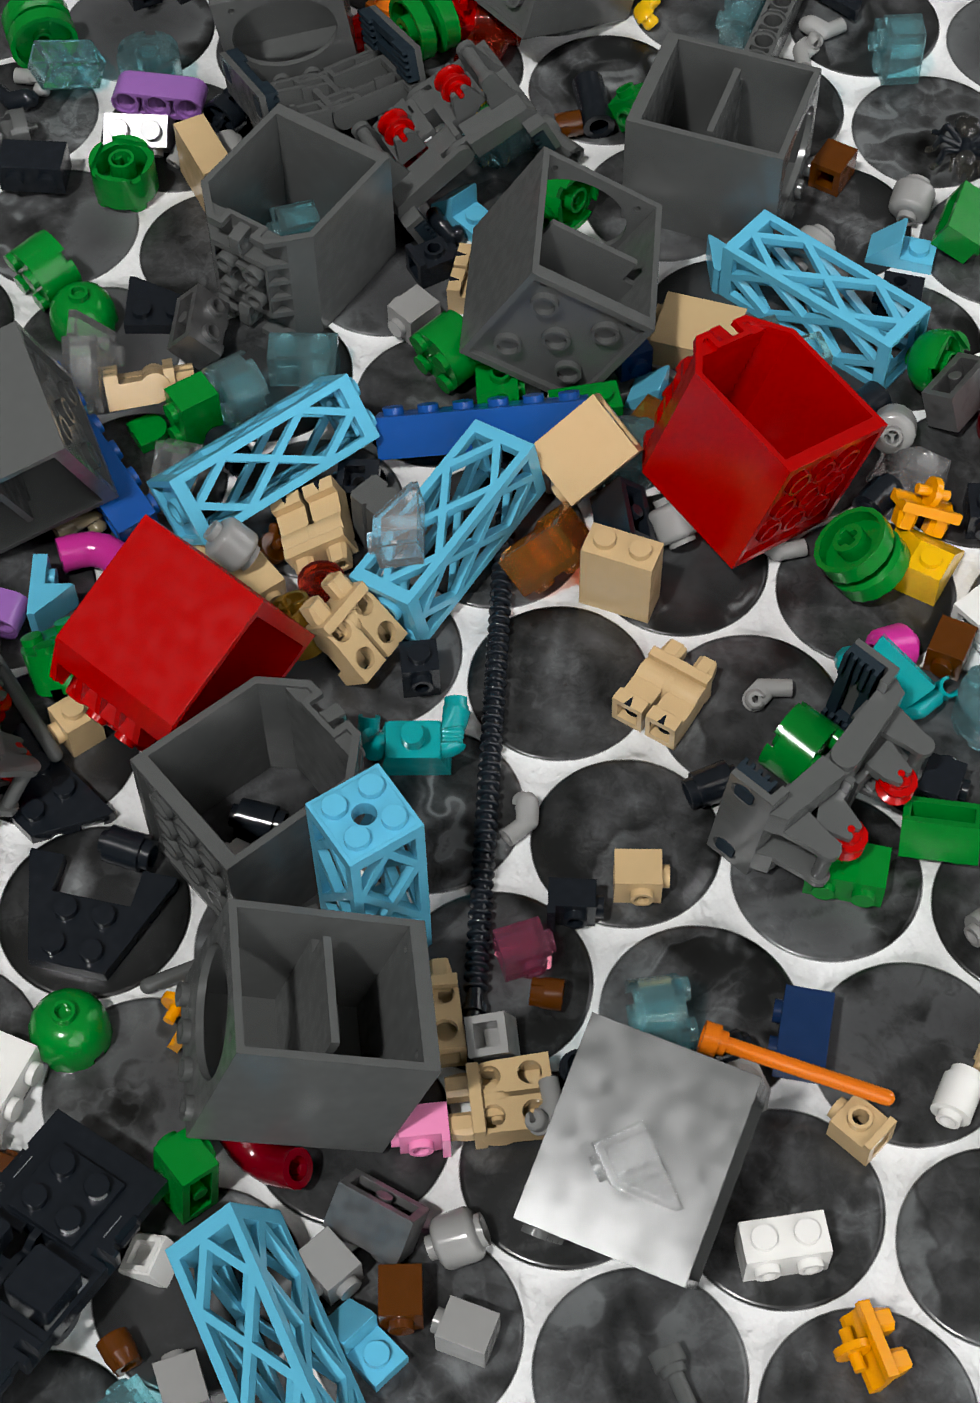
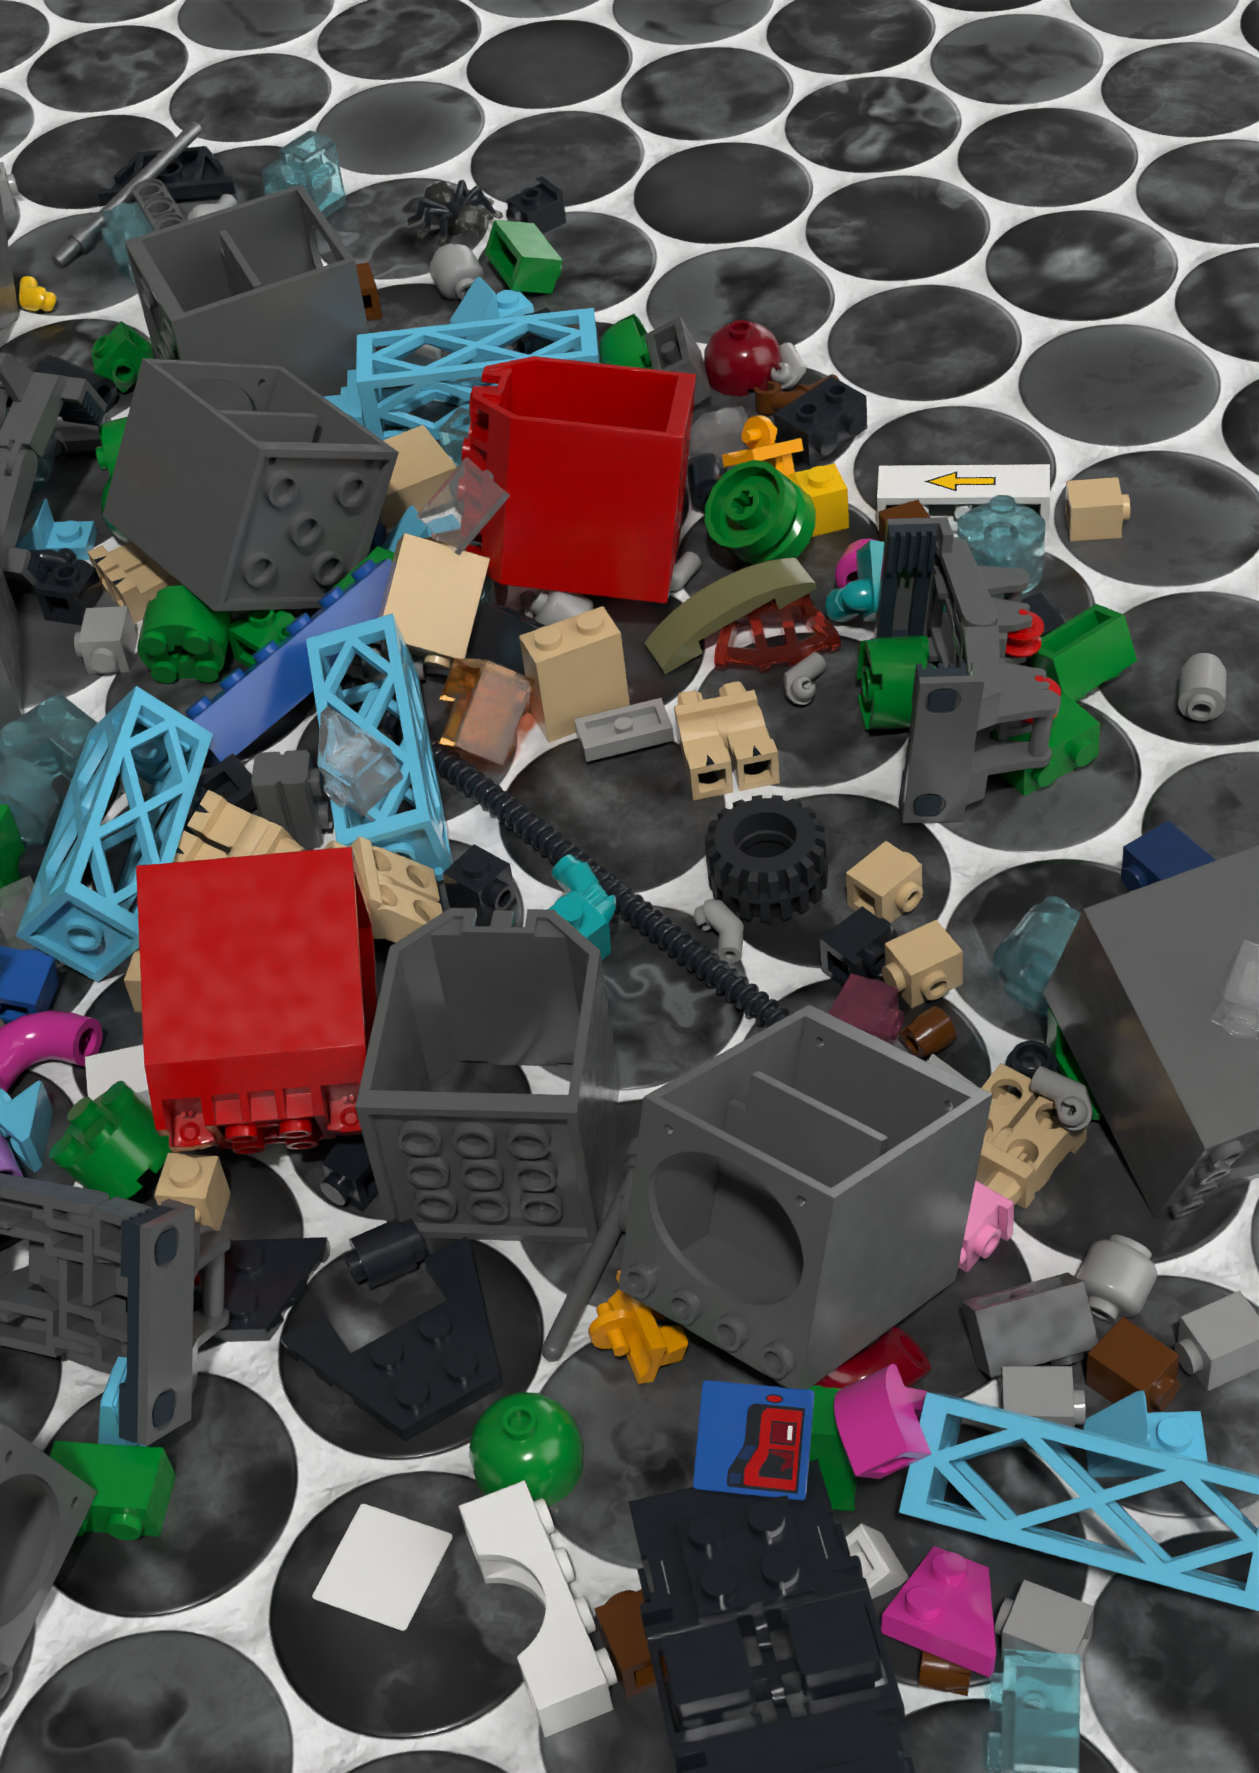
camera: 40 degrees left, 10 degrees down
medium azure piece [305,763,432,947] -> none
black brick [681,760,736,809] -> none
none -> clear piece [416,457,510,555]
none -> light grey plate [574,698,674,762]
none -> olive slope [644,558,817,674]
none -> sticker [693,1380,815,1500]
none -> black tyre [705,795,828,922]
none -> clear red plate [714,579,841,672]
none -> dark pink brick [834,1364,932,1479]
none -> dark pink wing [881,1546,996,1678]
none -> tan brick [882,920,963,1008]

